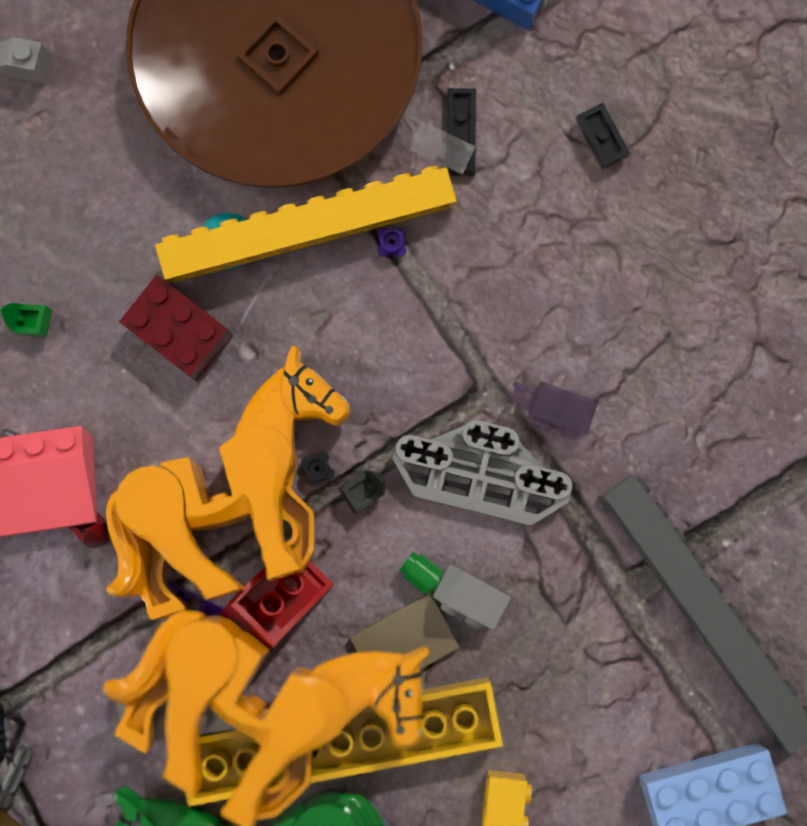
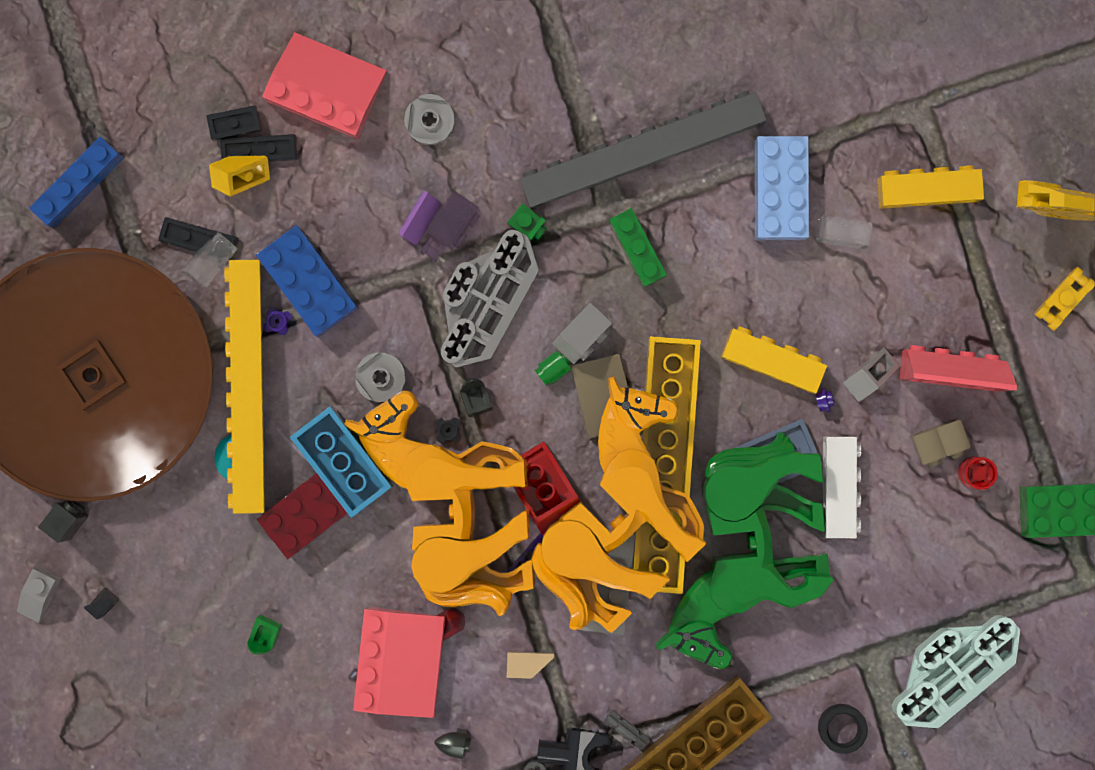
camera: 80 degrees left, 5 degrees up
none -> pearl dark grey brick [38,501,89,543]
none -> black slope [84,588,119,620]
none -> yellow slope [209,156,270,197]
none -> black tile [220,134,298,162]
none -> blue brick [256,225,359,338]
none -> coral slope [262,32,387,140]
none -> dark azure brick [290,406,394,518]
none -> light grey plate [355,353,406,402]
none -> medium lavender slope [399,191,441,245]
none -> light grey plate [404,94,455,145]
none -> green bracket [507,203,547,242]
none -> tan tile [507,651,554,679]
none -> green brick [608,208,667,288]

